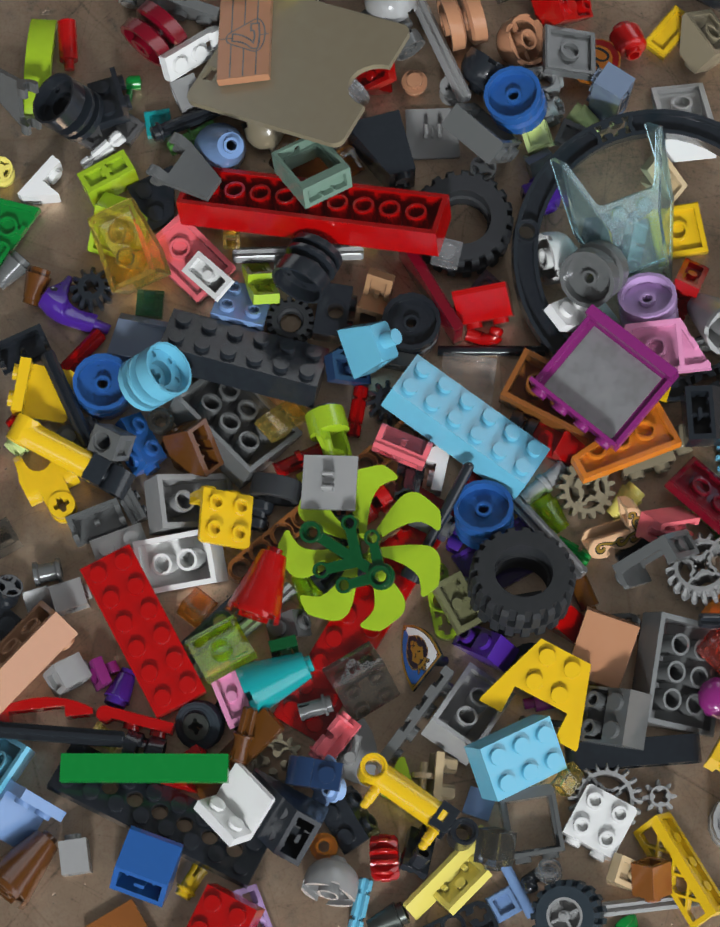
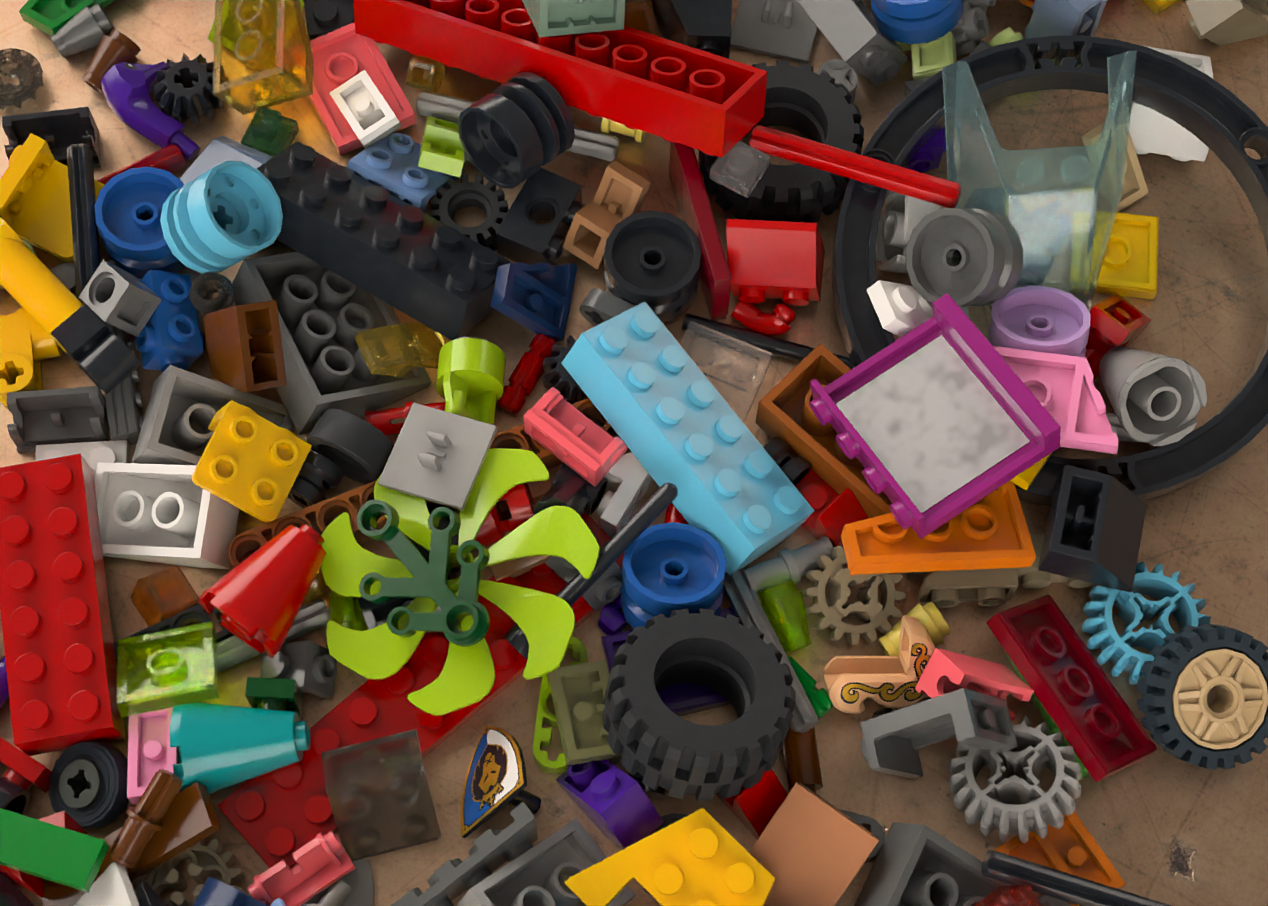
camera: 15 degrees right, 10 degrees down
dark grey pin [297,694,334,721] -> none
medium azure torso [337,321,402,379] -> none
none -> red axle [749,125,962,208]

